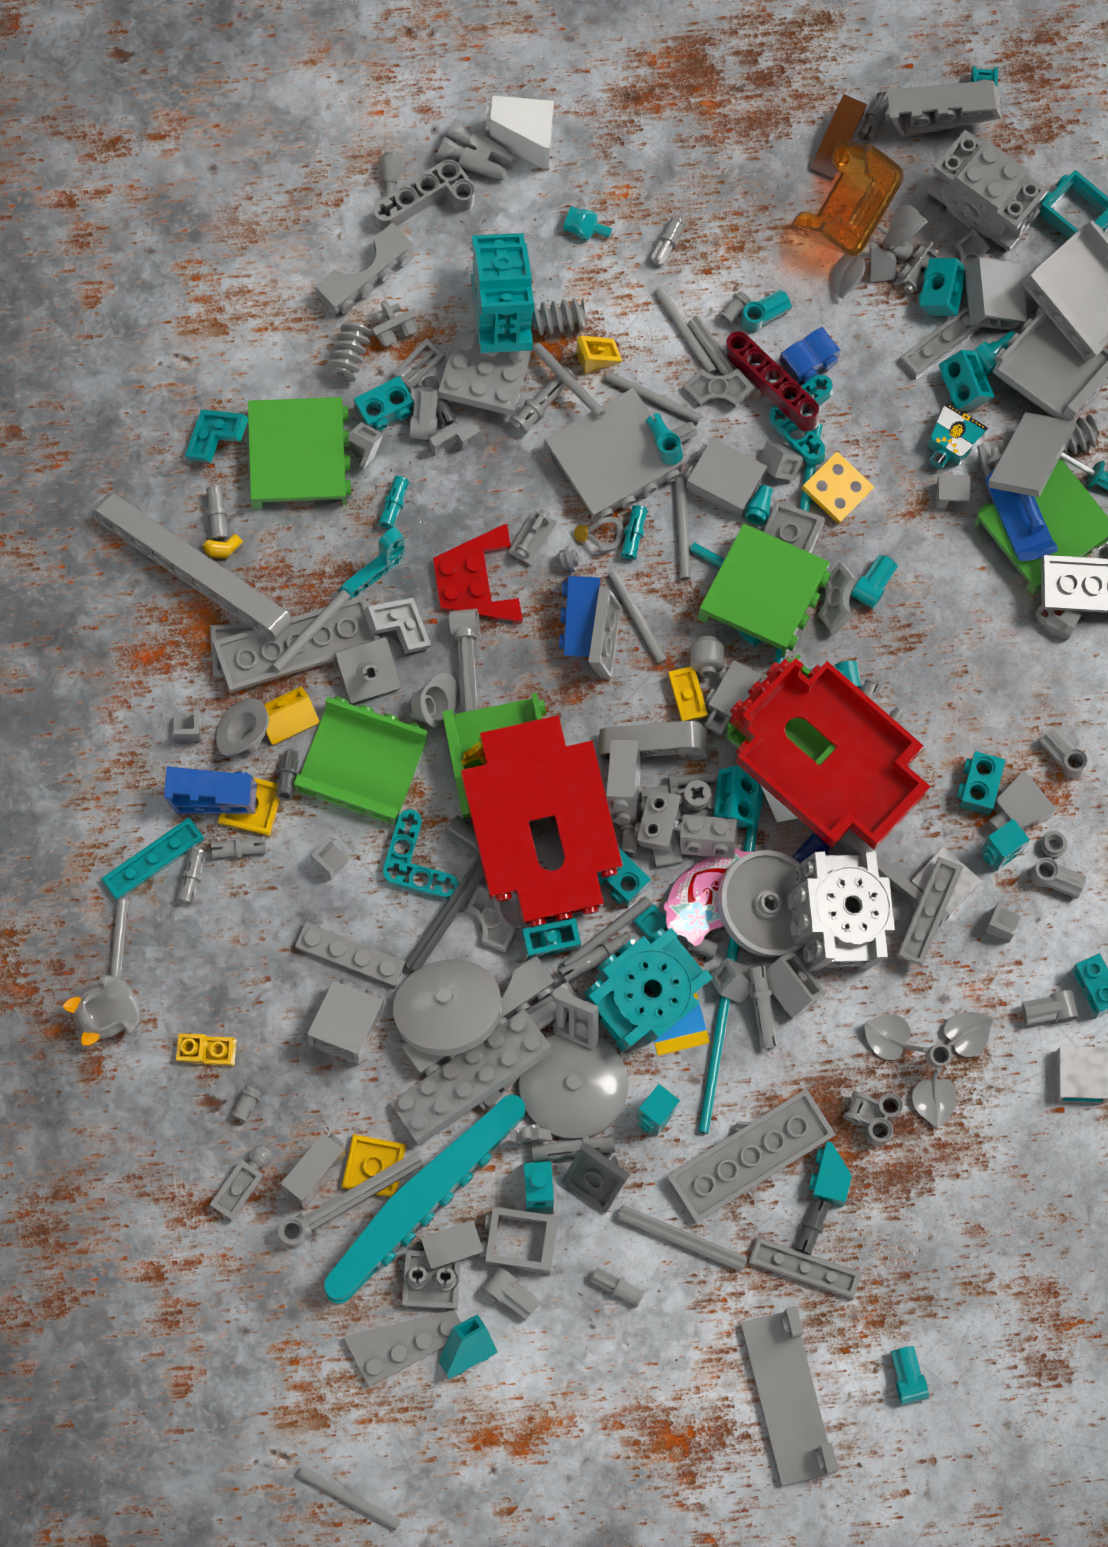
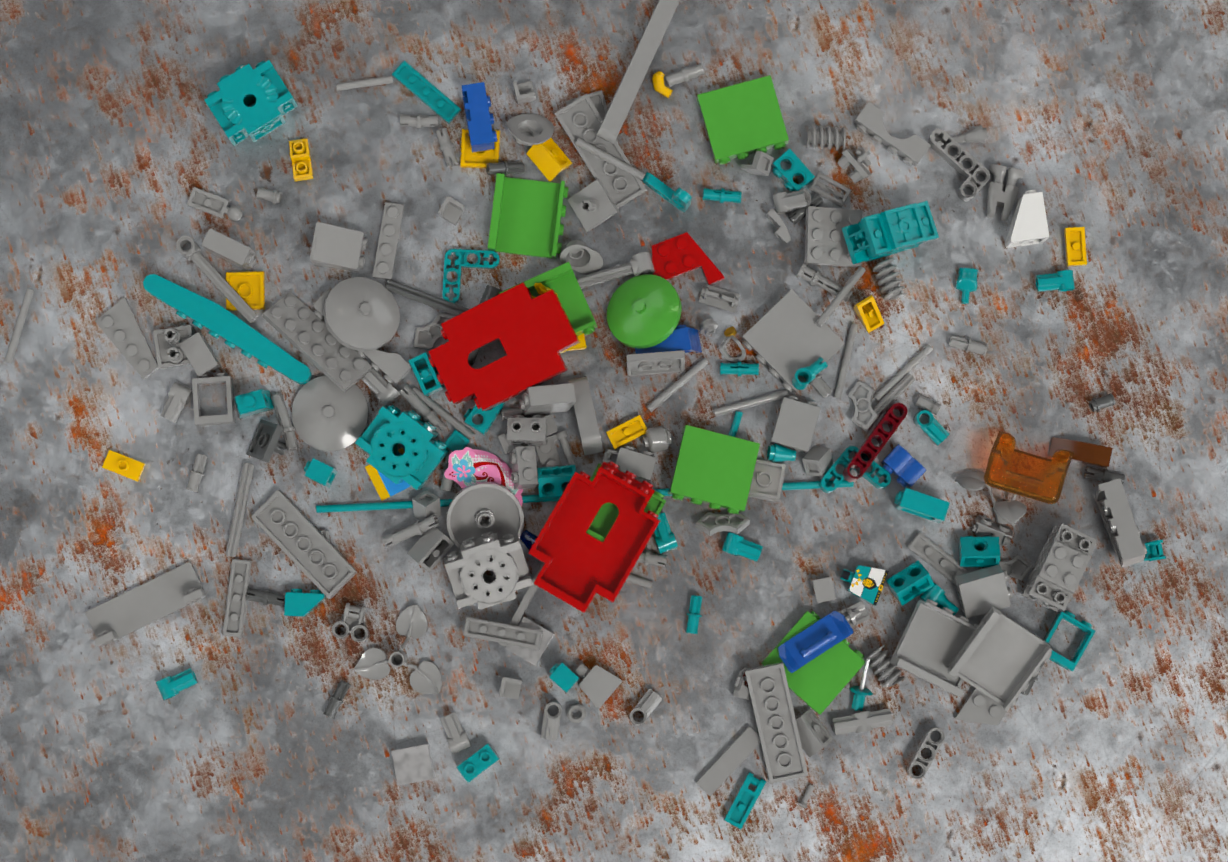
camera: 80 degrees right, 10 degrees up
light grey hair [62,975,141,1046] -> none
teal plate [185,409,249,463] -> none
light grey plate [364,598,431,654] -> none
teal slope [439,1314,498,1379] -> none
light grey plate [509,1124,552,1146] -> none
light grey plate [553,987,598,1050] -> none
light grey wheel [683,780,711,811] -> none
yellow tile [801,452,874,524] -> none
light grey tile [869,242,896,282] -> none
teal brick [956,751,1006,816] -> none
light grey tile [989,412,1075,497] -> none
none -> yellow plate [102,450,146,482]
none -> teal piece [204,60,298,146]
none -> dark grey axle [323,680,350,719]
none -> bright green dish [607,275,682,349]
none -> teal axle [686,595,702,634]
none -> teal window [894,488,950,523]
none -> teal piece [1035,270,1075,292]
none -> yellow plate [1064,227,1087,267]
none -> dark grey pin [1089,393,1115,412]

